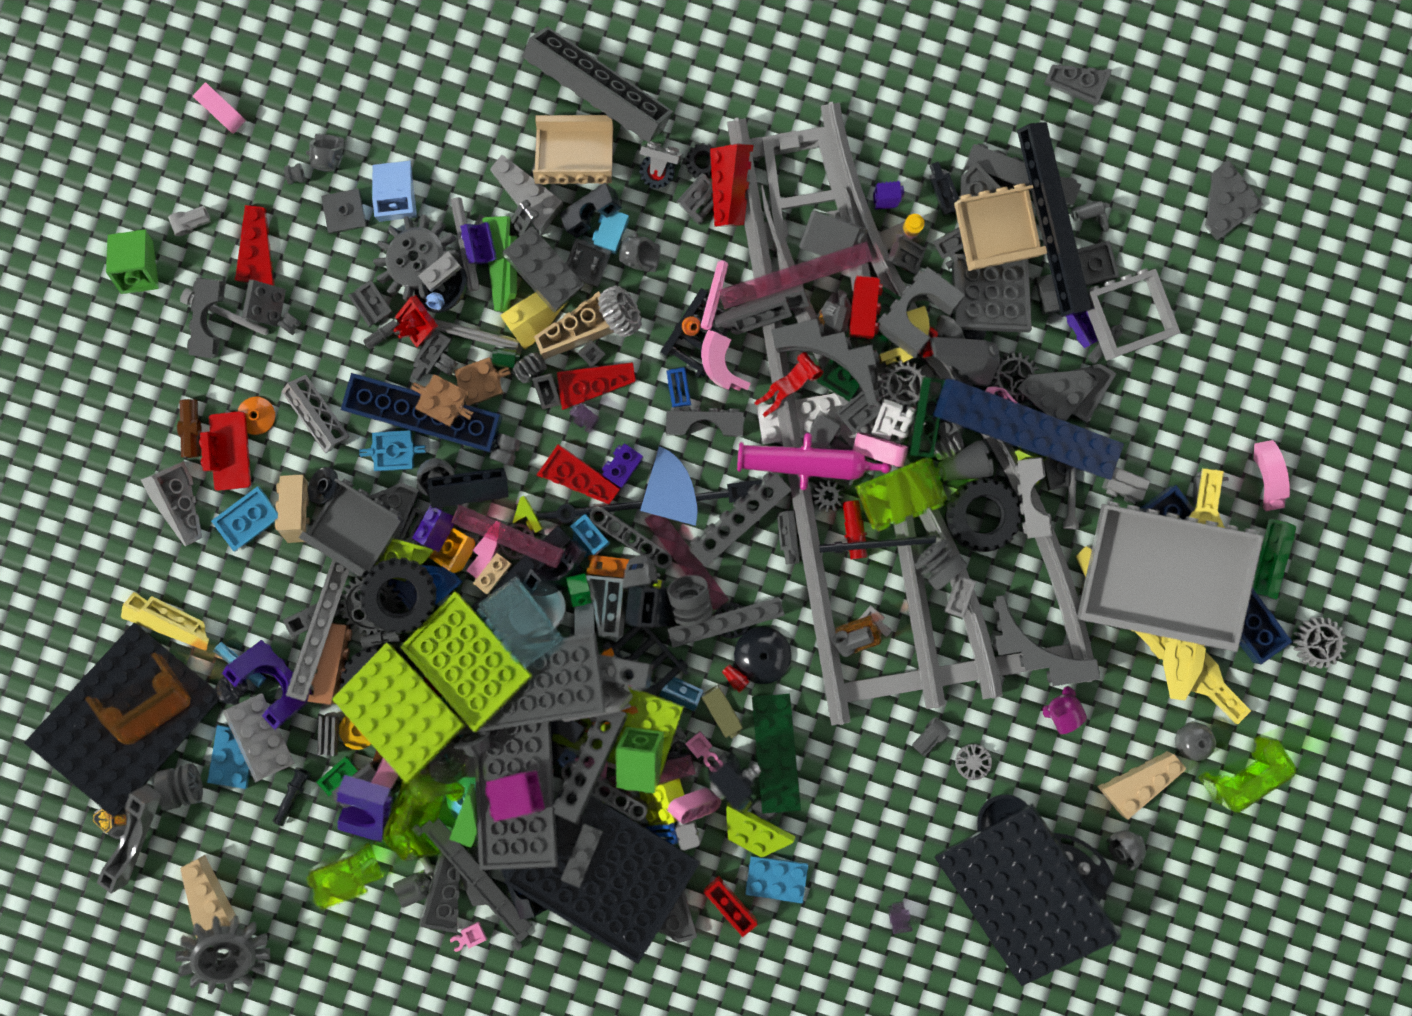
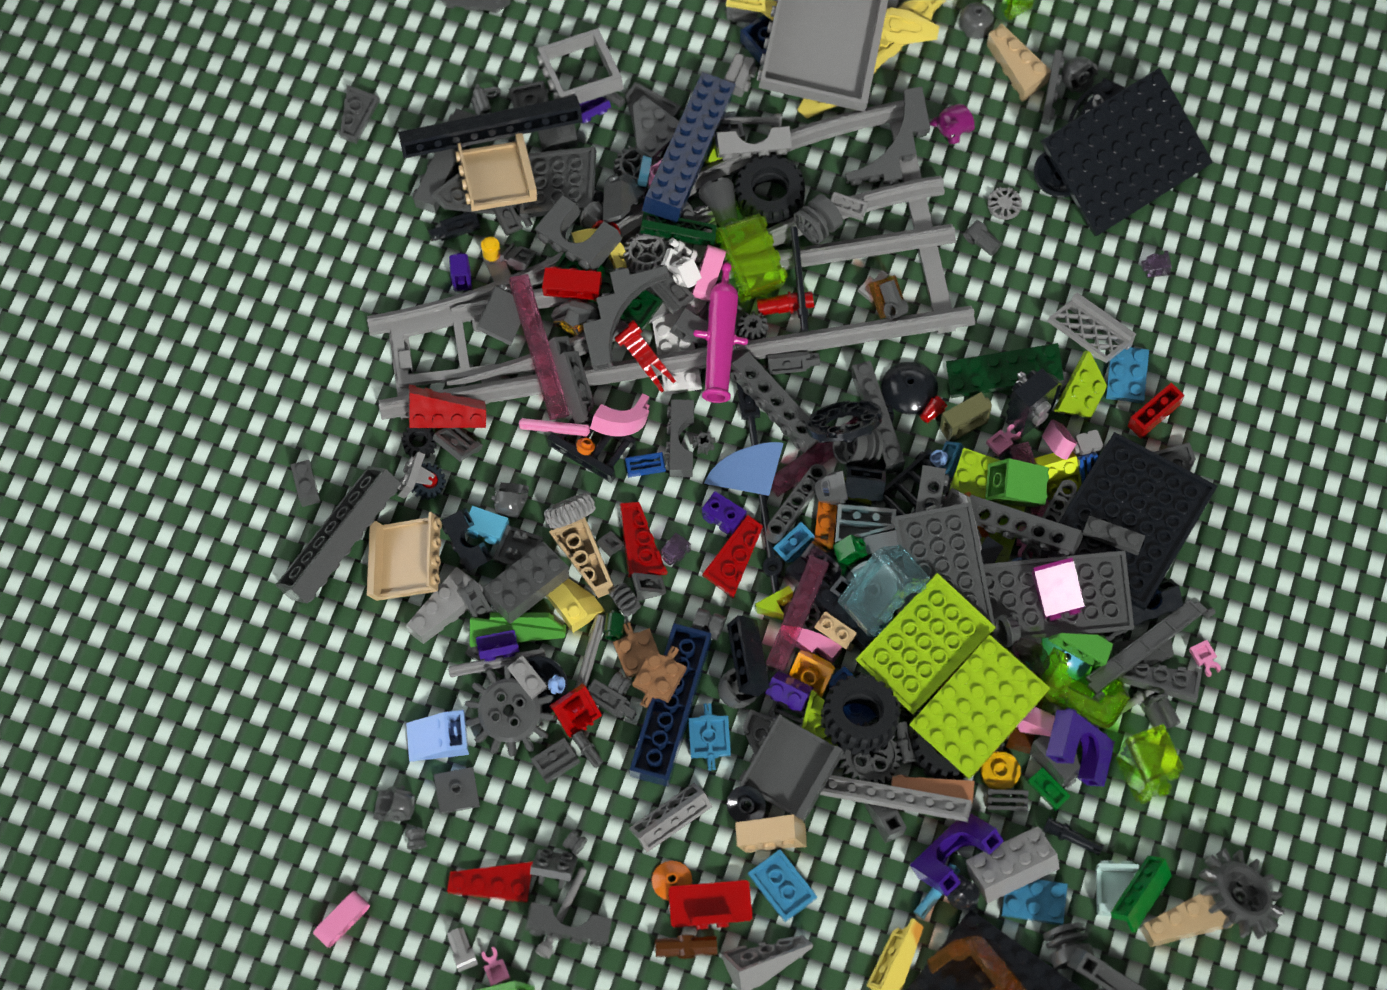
camera: 85 degrees left, 20 degrees down
none -> dark grey brick [290,460,321,507]
none -> bright pink plate [482,947,511,986]
none -> medium azure beam [637,156,652,187]
none -> white brick [670,256,702,288]
none -> dark grey gear [692,431,715,455]
none -> black plate [806,400,883,443]
none -> light blue plate [930,450,948,467]
none -> dark grey wing [1041,50,1065,125]
none -> light grey fence [1047,293,1136,363]
none -> light aqua panel [1096,860,1139,916]
none -> green panel [1110,855,1172,933]

